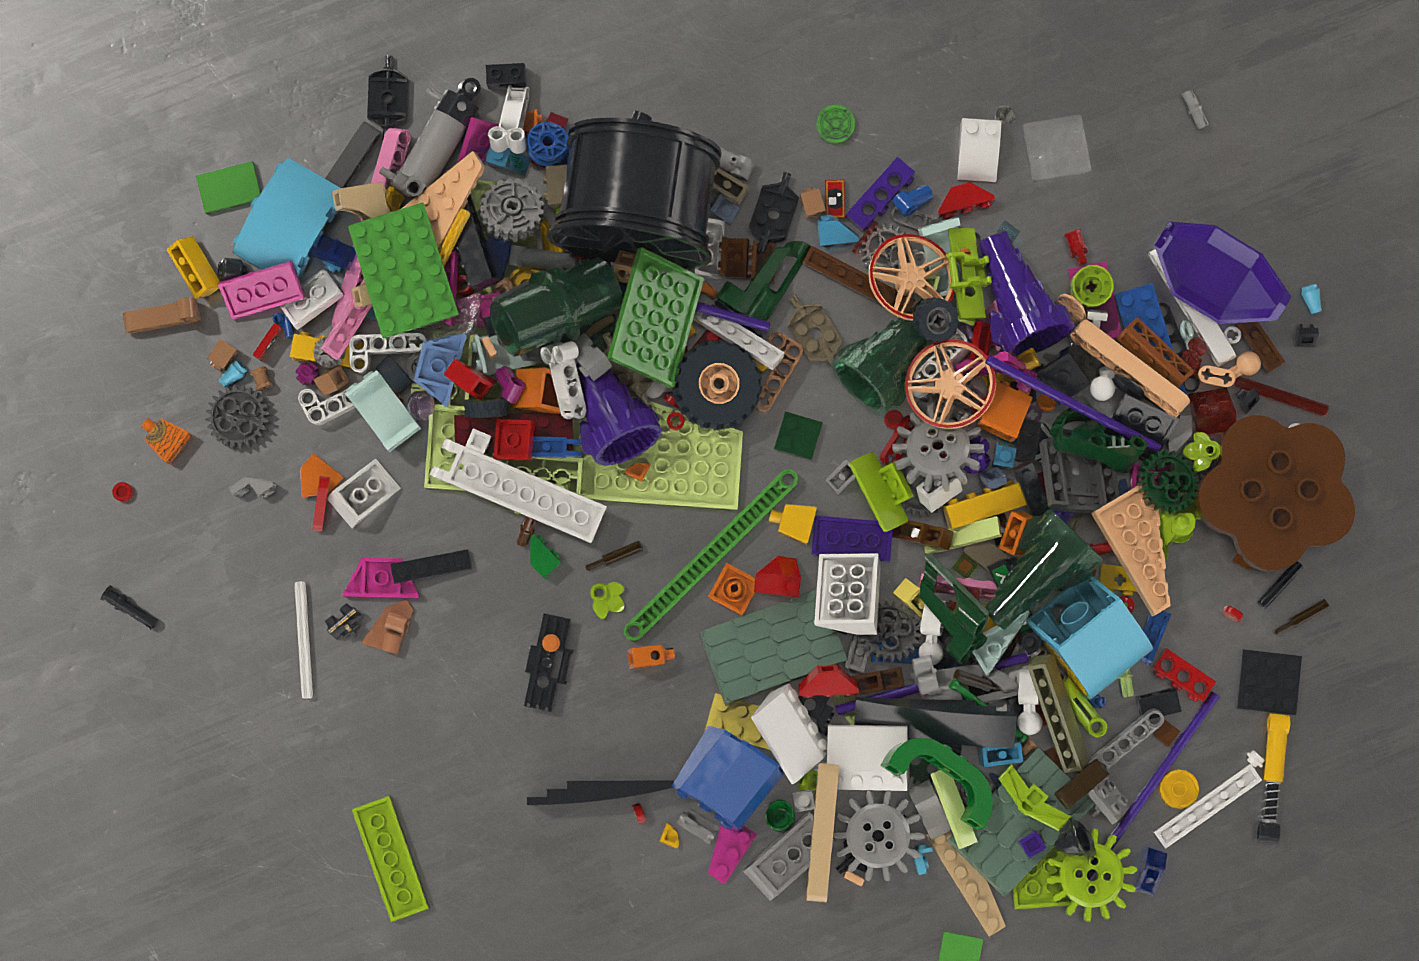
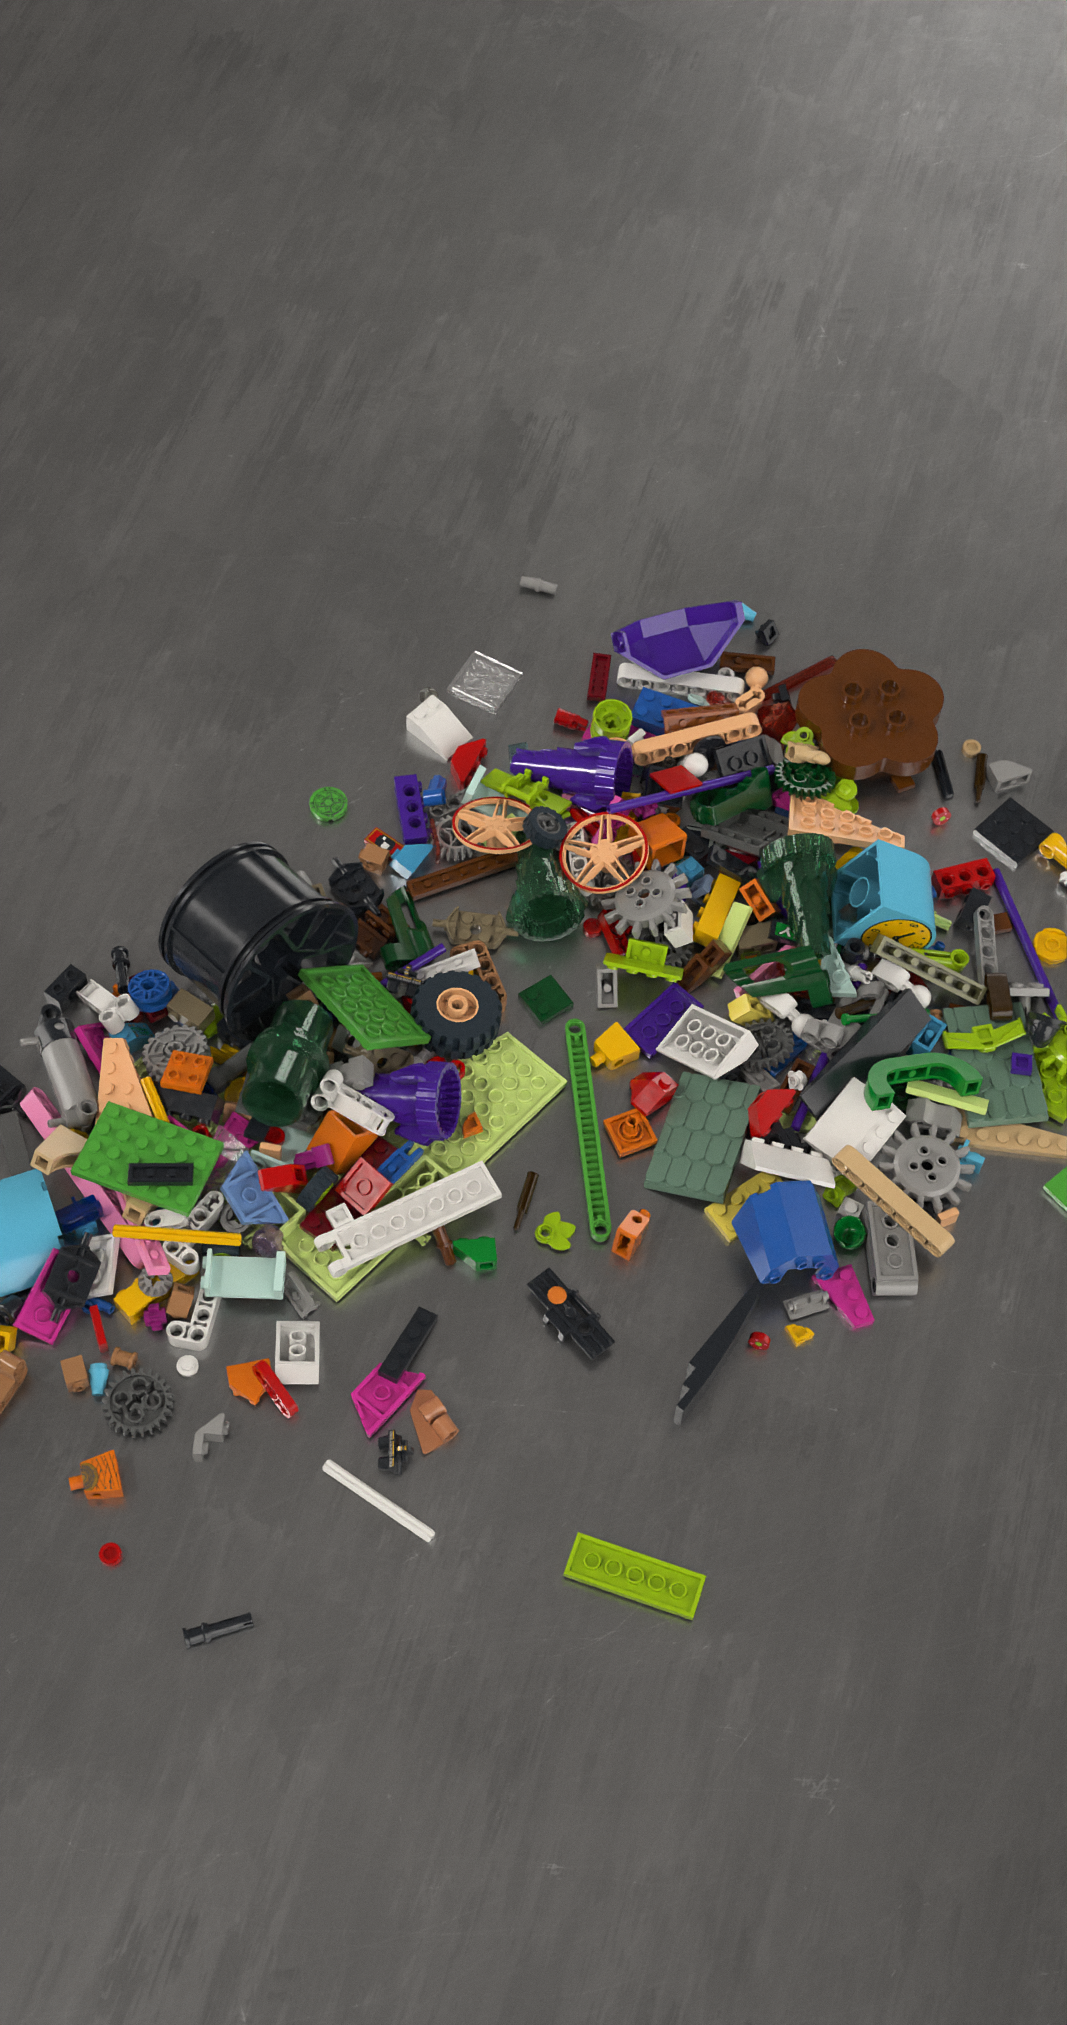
camera: 60 degrees left, 25 degrees down
none -> black plate [42,1232,101,1324]
none -> black pin [111,946,130,995]
none -> yellow axle [112,1224,242,1246]
none -> black tile [127,1163,194,1186]
none -> white piece [144,1209,188,1229]
none -> orange plate [160,1050,214,1095]
none -> white plate [177,1355,199,1377]
none -> light grey plate [284,1271,321,1319]
none -> black hips [386,964,423,999]
none -> dark red plate [587,652,612,702]
none -> red piece [650,765,703,794]
none -> tan animal [785,741,830,765]
none -> white plate [788,1070,807,1091]
none -> white pin [843,962,873,984]
none -> tan tile [961,739,981,758]
none -> light grey slope [986,759,1032,792]

